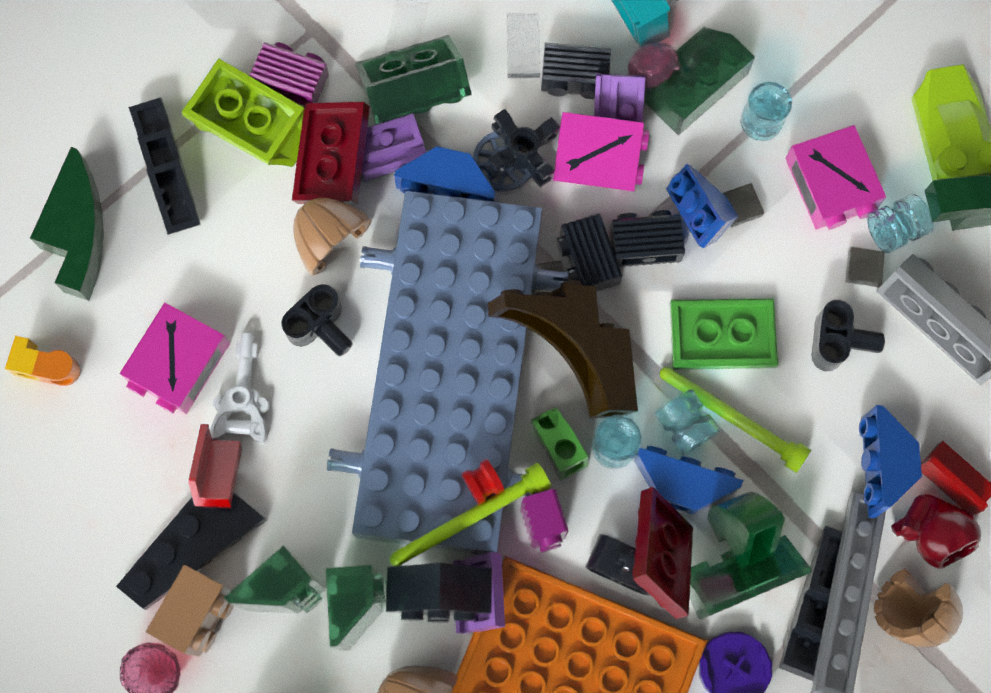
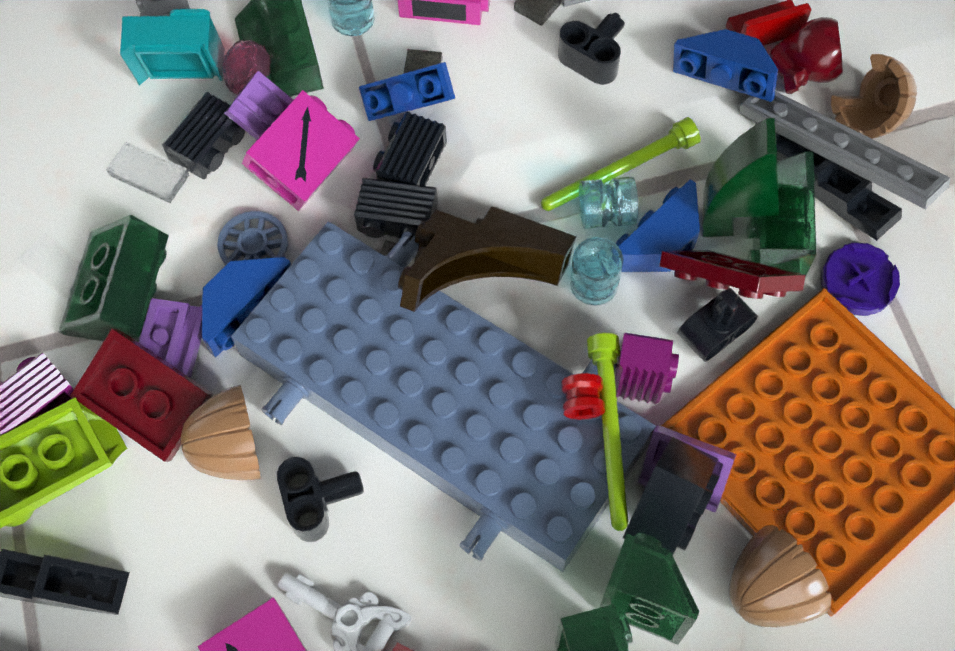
camera: 60 degrees left, 10 degrees down
black pin [485,109,560,188] -> none
bright green leg [530,407,588,481] -> none
bright green tile [669,299,778,370] -> none

